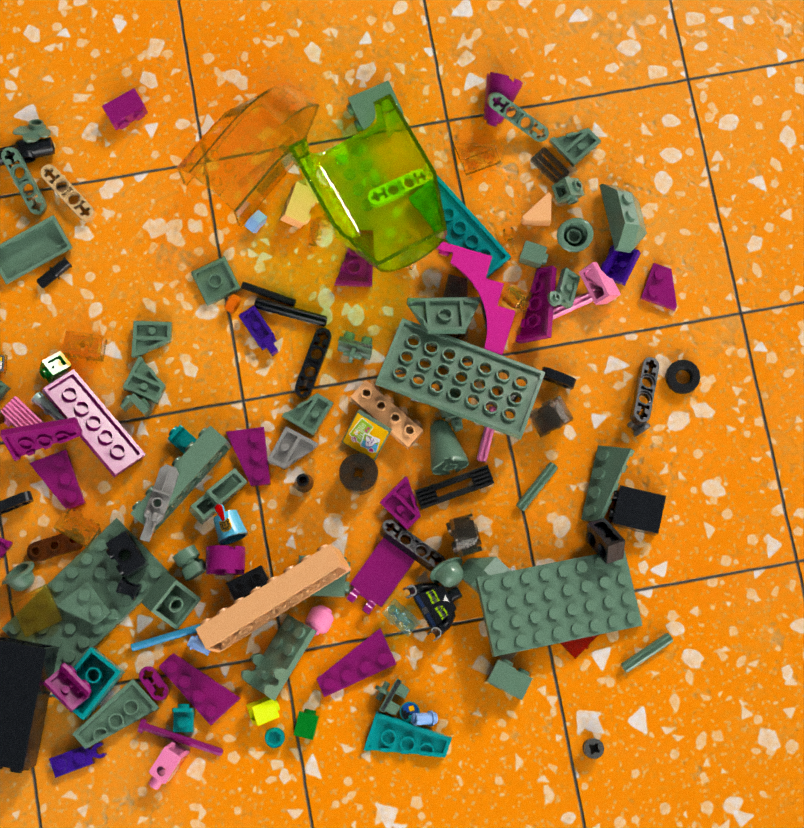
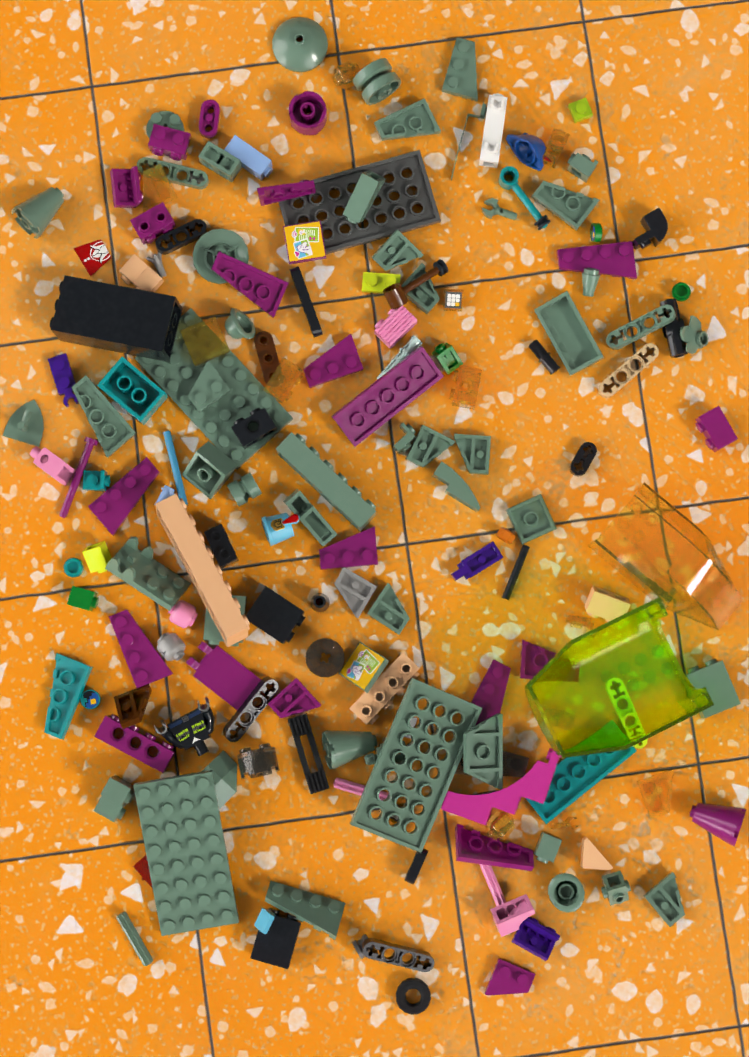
camera: 90 degrees right, 5 degrees up
magenta wing [0,417,82,461] -> none
magenta bracket [44,662,92,713] -> none
black bush [116,577,142,601] -> none
magenta beam [139,666,169,700] -> none
light grey piece [140,464,179,542] -> none
teal bracket [168,425,197,454] -> none
magenta brick [206,545,245,576] -> none
light blue piece [244,209,267,233] -> none
black axle [254,298,327,327] -> none
black beam [295,328,332,399] -> none
sand green hips [337,331,373,363] -> none
sand green hips [375,678,410,715] -> none
clear light blue hips [382,598,421,637] -> none
light blue pin [411,710,438,727] -> none
sand green hat [430,557,464,588] -> none
sand green beam [487,92,549,142] -> none
sand green axle [516,462,558,511] -> none
clear smoke brick [529,396,574,438] -> none
clear smoke tile [530,147,570,184] -> none
sand green hinge [547,267,580,309] -> none
dark grey wheel [583,738,604,759] -> none
black brick [586,518,625,564] -> none
sand green wedge [599,184,647,253] -> none
none -> sand green shield [3,400,44,447]
none -> magenta brick [94,714,176,773]
none -> reddish brown wing [114,684,152,729]
none -> light grey head [157,632,186,661]
none -> black brick [246,586,306,644]
none -> medium azure slope [254,908,276,934]
none -> sand green slope [433,461,480,512]
none -> magenta wing [471,659,511,726]
none -> black beam [570,442,597,477]

